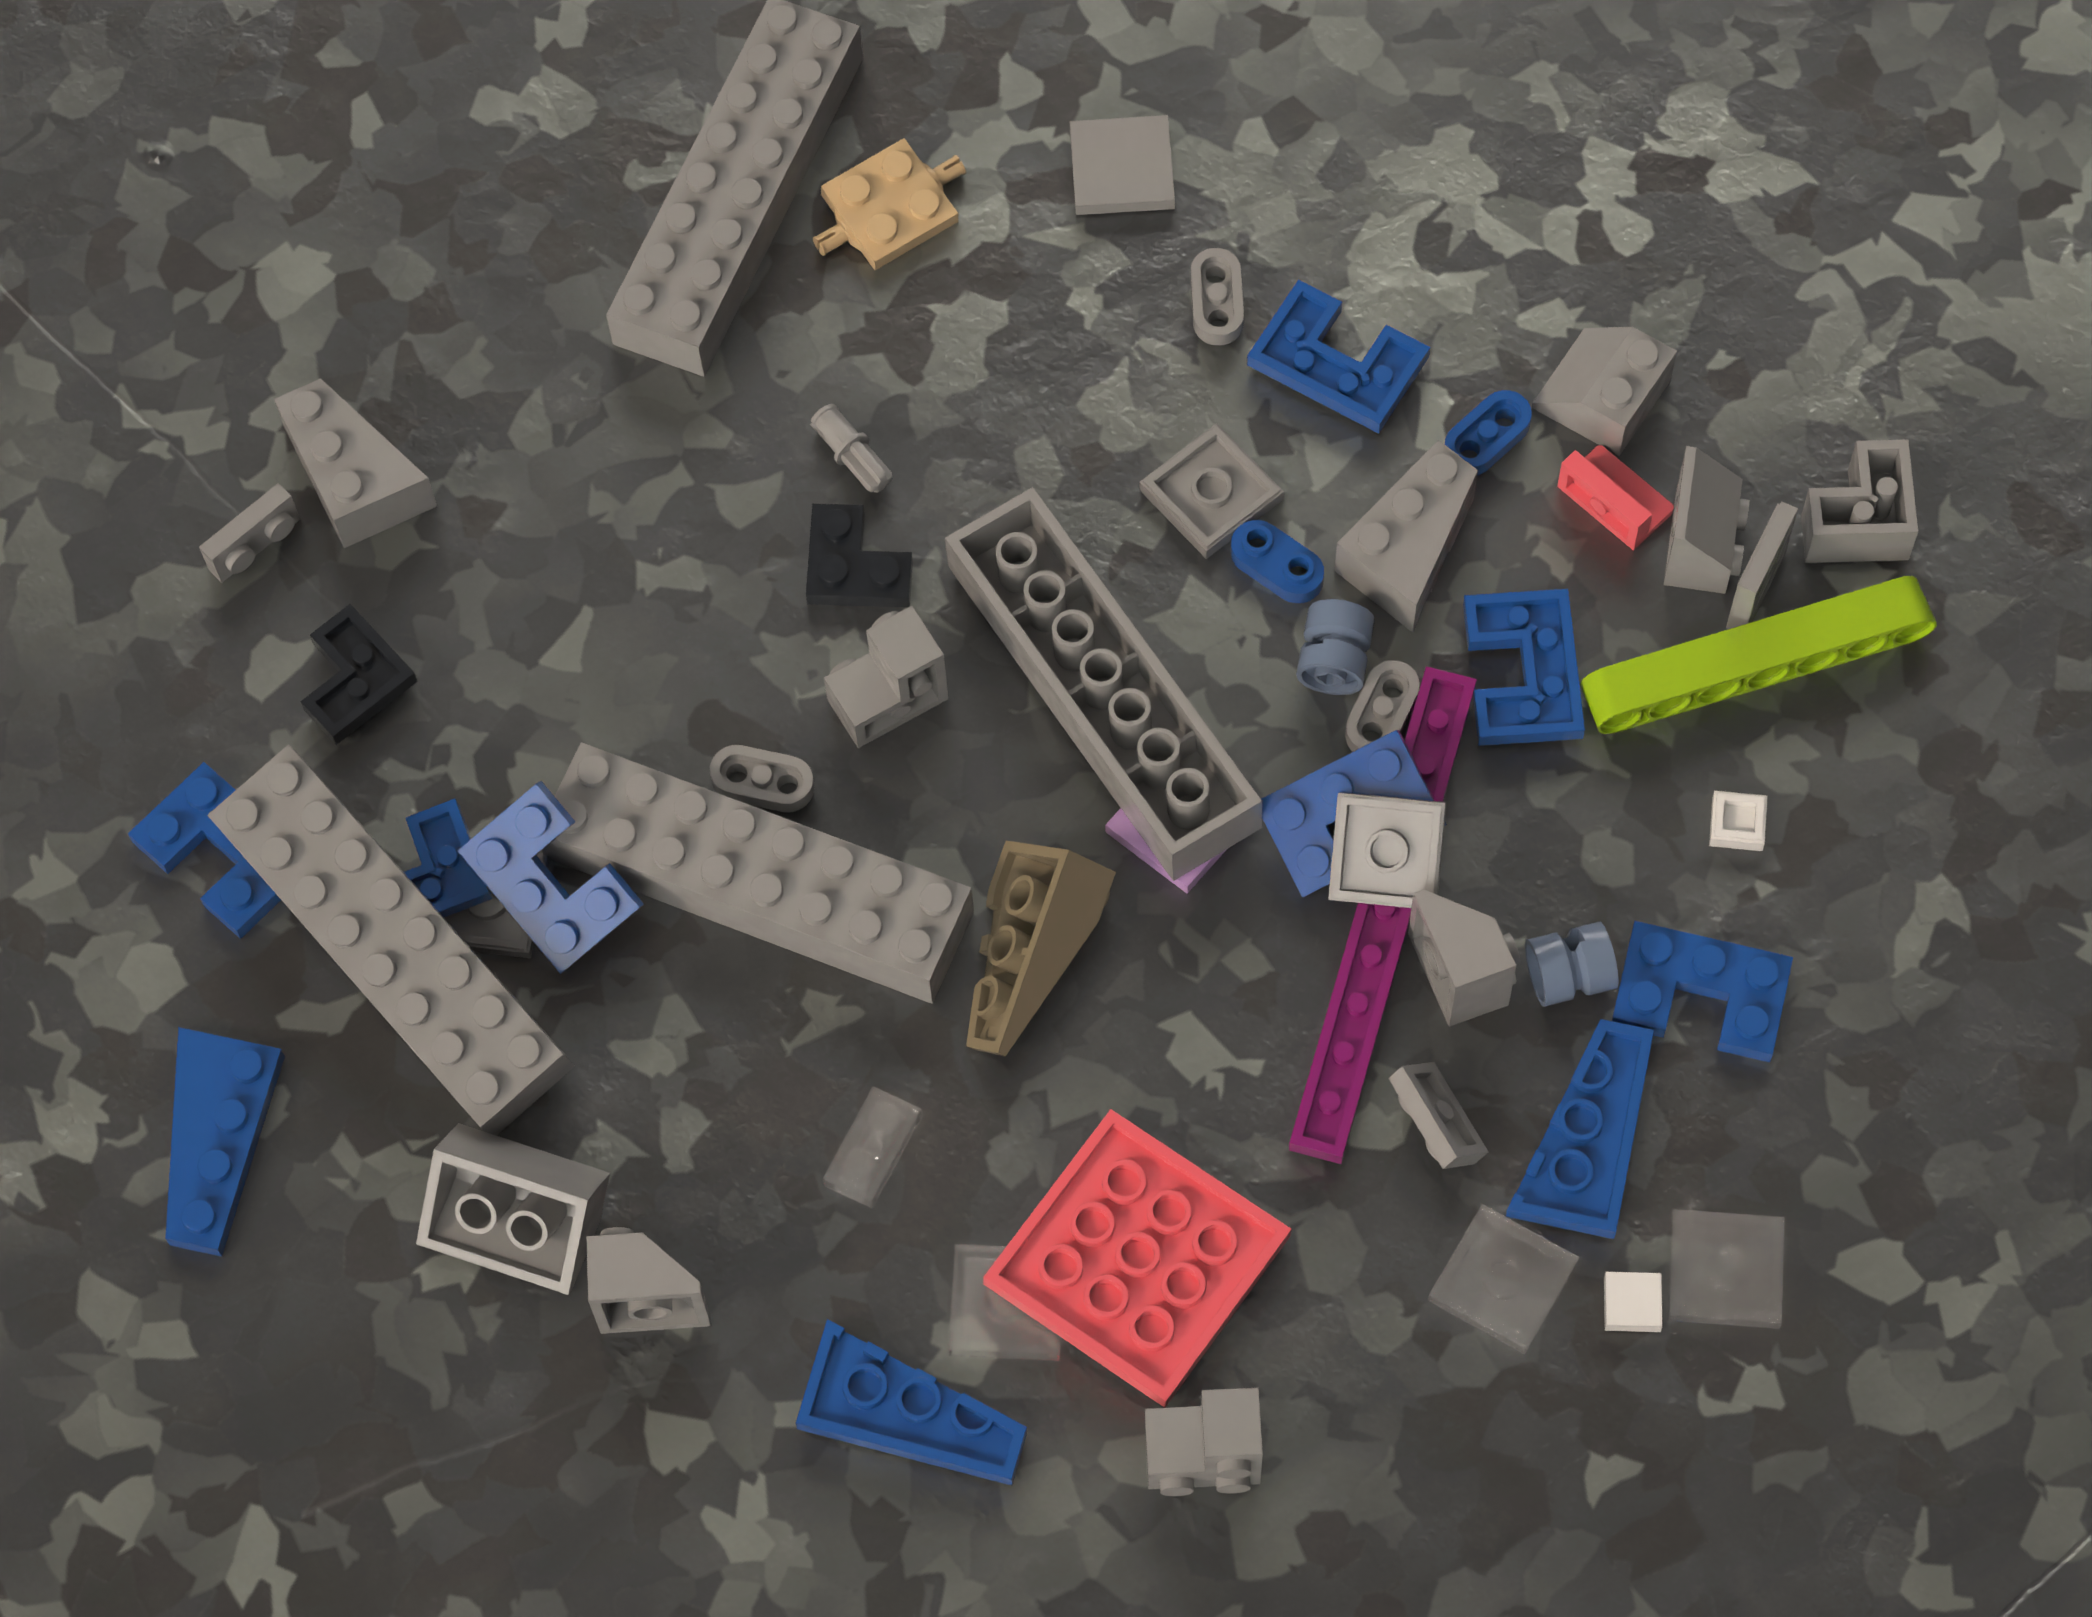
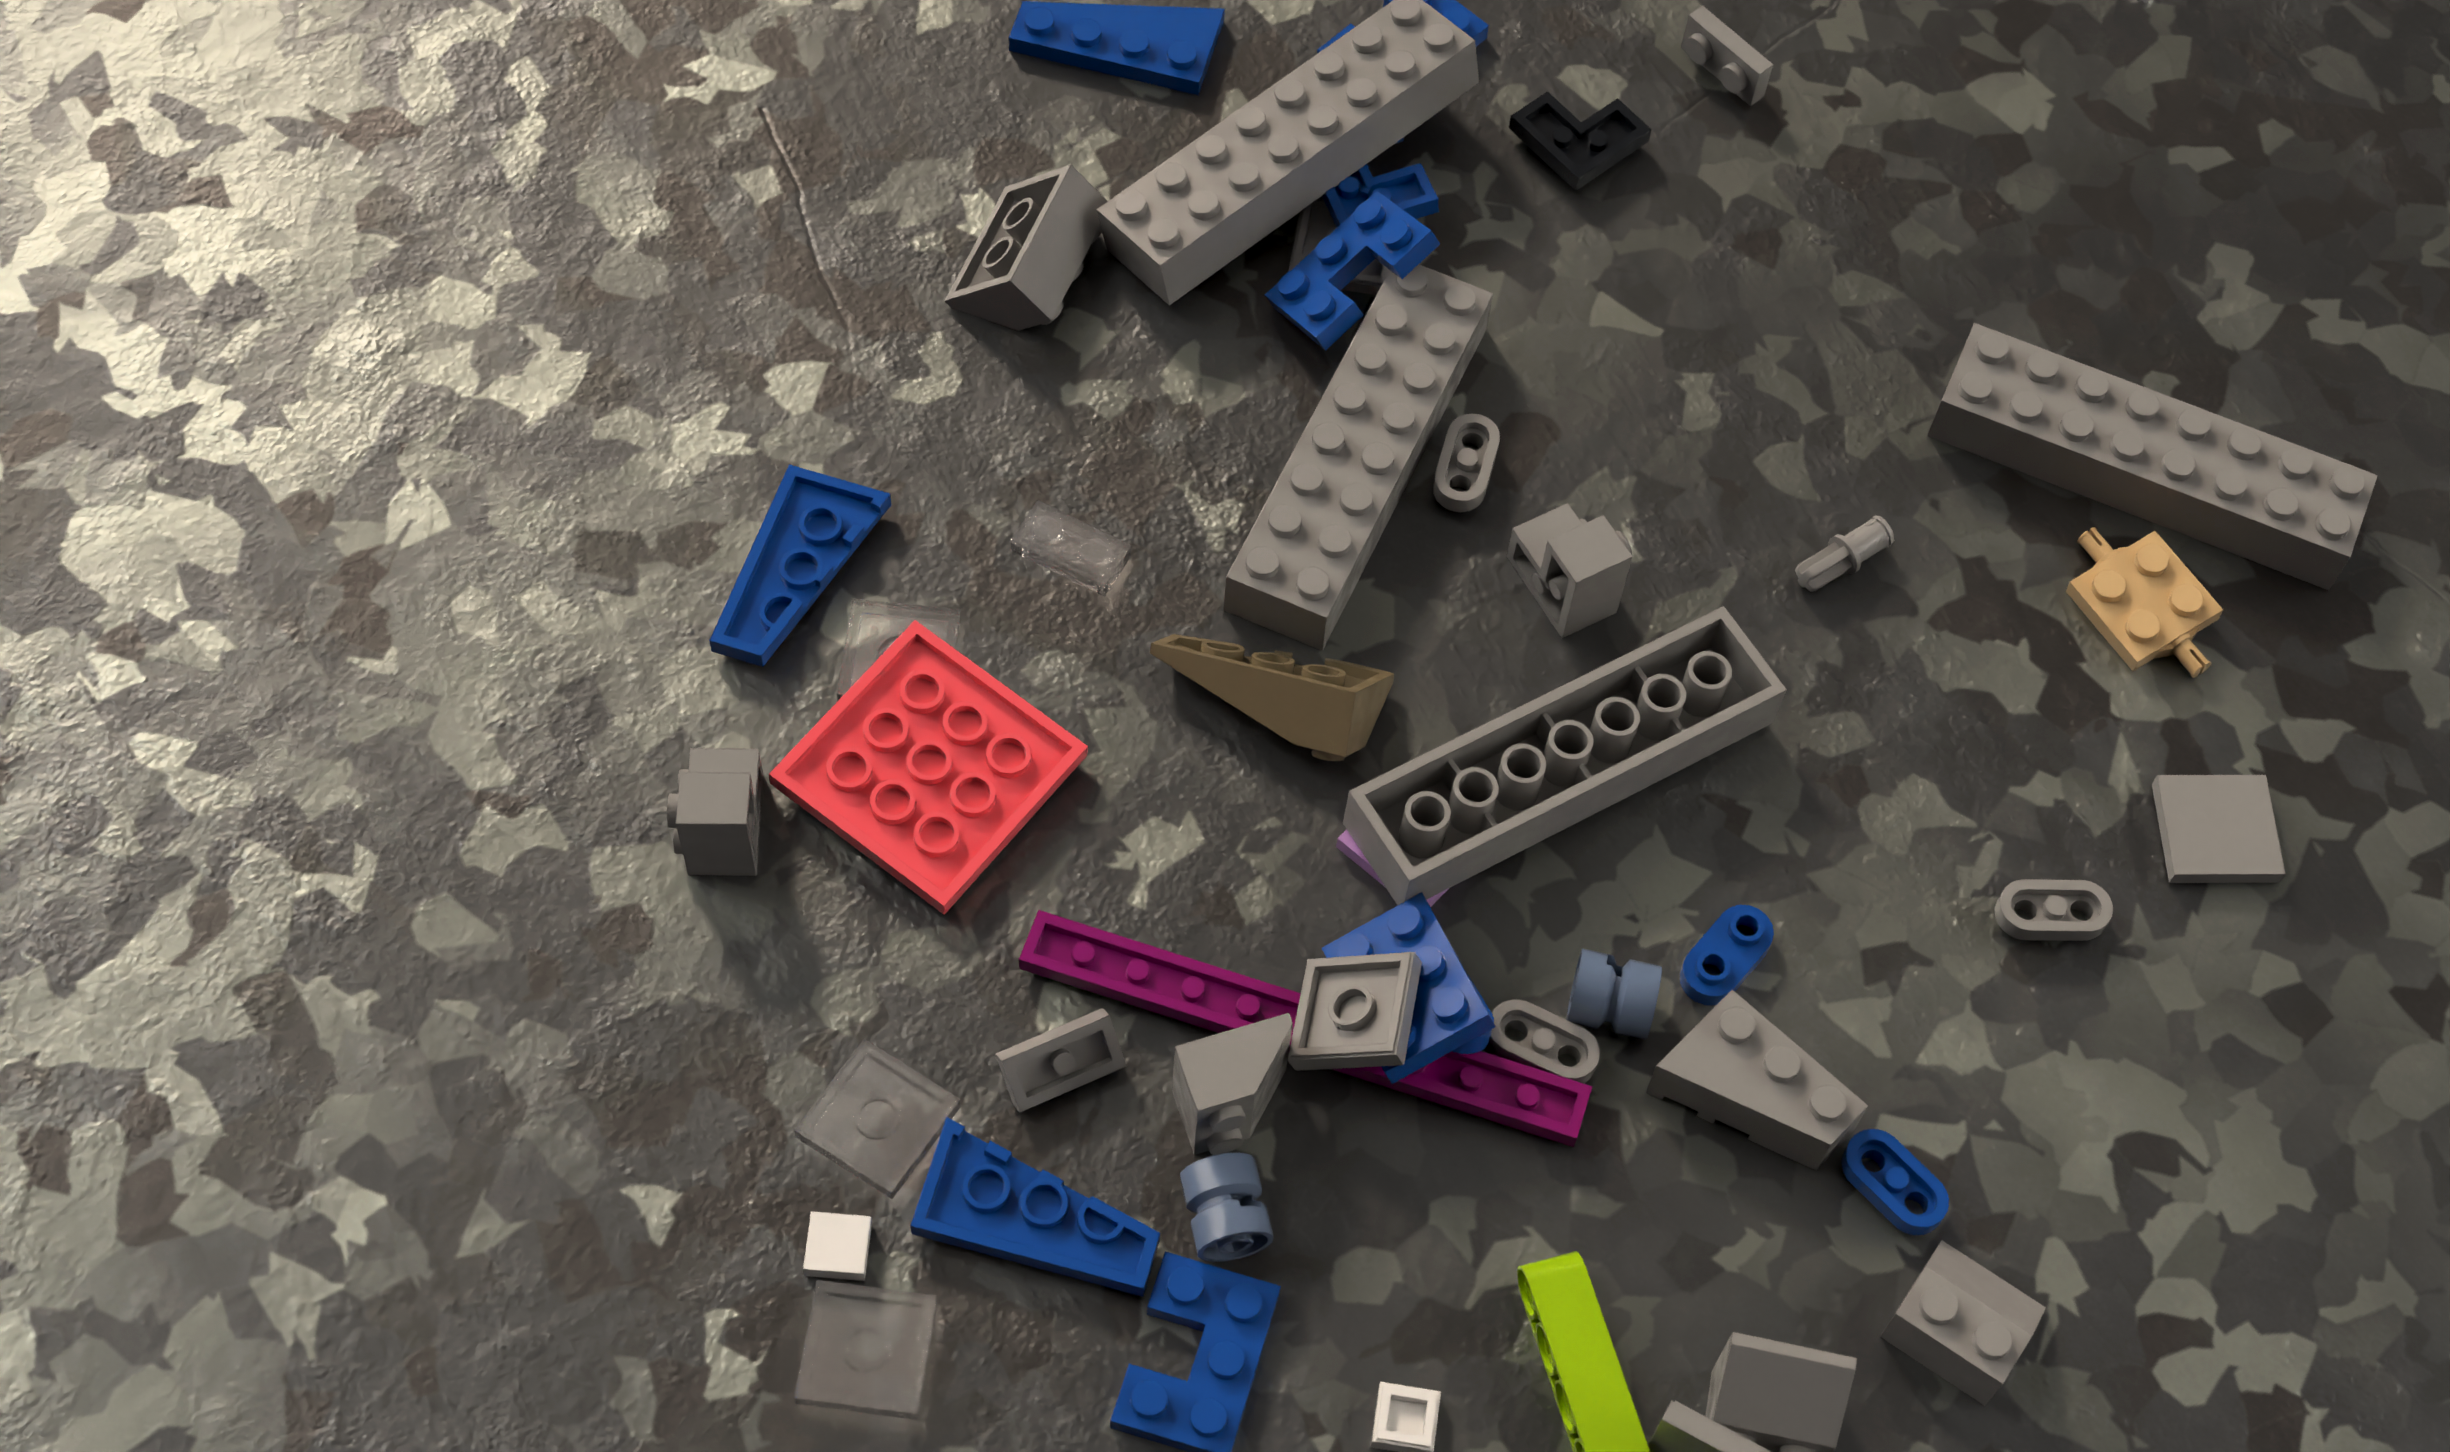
camera: 85 degrees right, 5 degrees down
light grey wedge [274,378,438,548] -> none
light grey slope [586,1227,711,1334] -> none
black plate [806,503,913,607] -> none
light grey tile [1139,423,1284,559] -> none
blue plate [1247,279,1430,434] -> none
blue plate [1463,589,1585,746] -> none
coral panel [1557,445,1674,551] -> none

